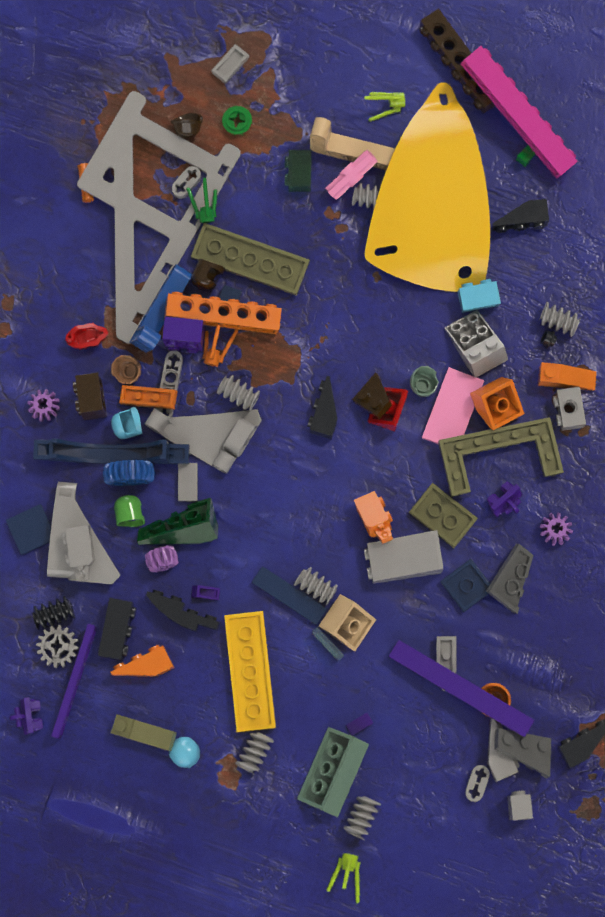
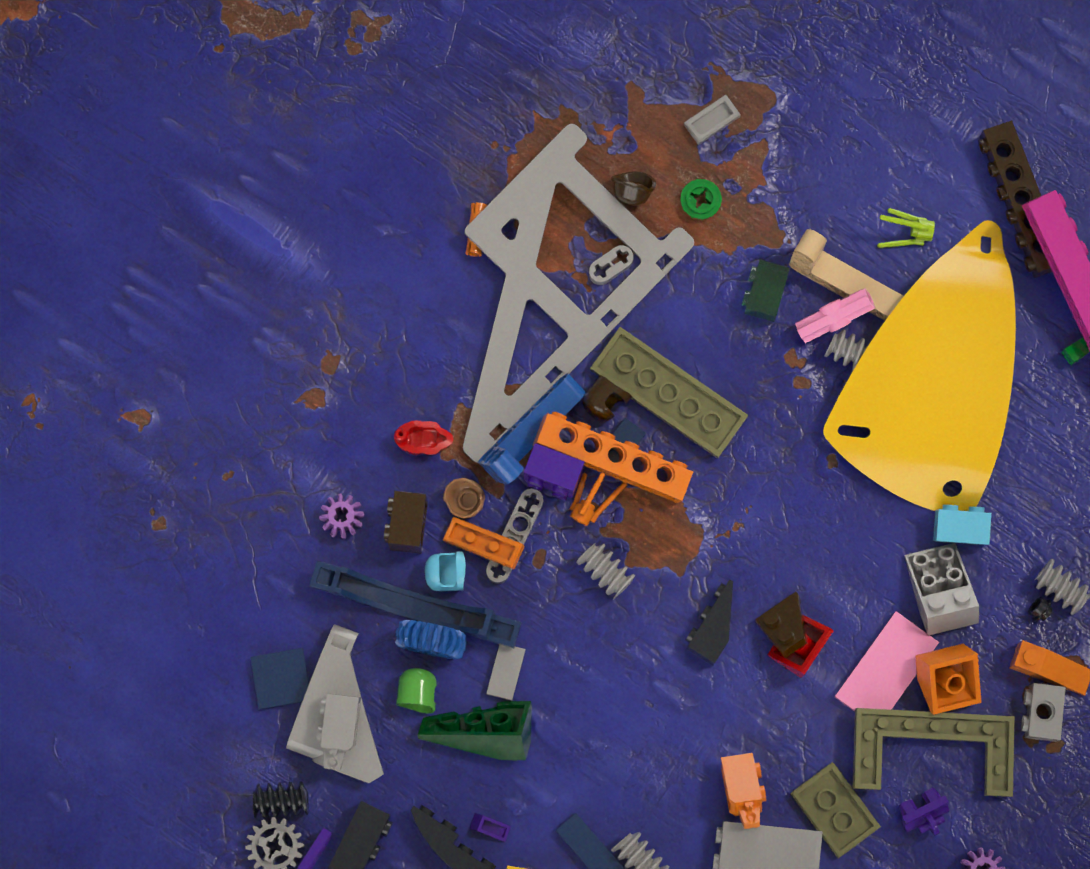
camera: 10 degrees right, 0 degrees up
light grey panel [145,408,262,474] -> none
medium lavender gear [145,545,179,573] -> none
green plant [187,178,217,223] -> none
sand green hair [410,366,439,397] -> none
black slope [491,199,549,233] -> none

